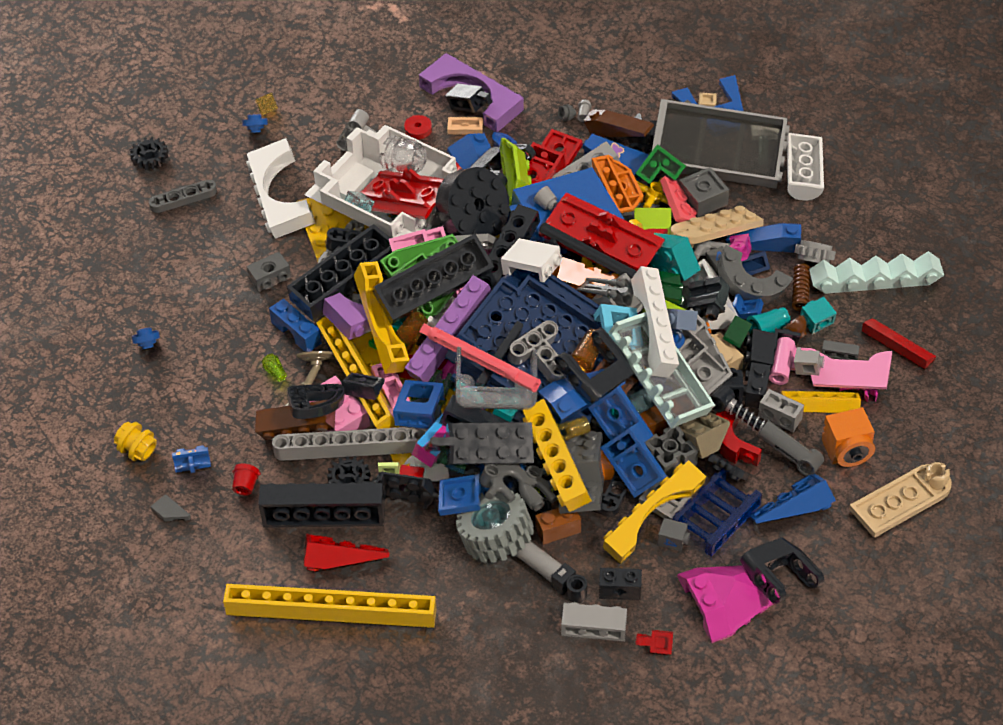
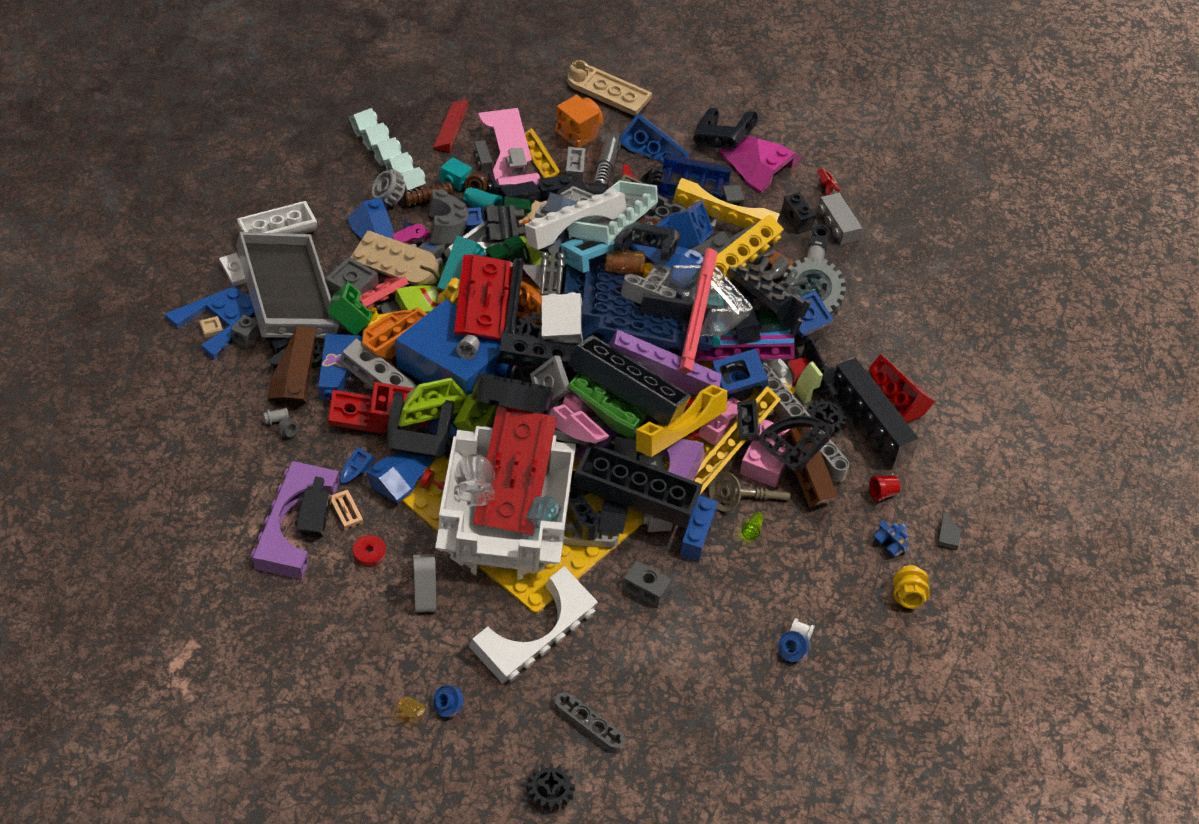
camera: 125 degrees left, 0 degrees up
yellow brick [223,584,437,628] -> none
none -> white bush [790,618,815,641]

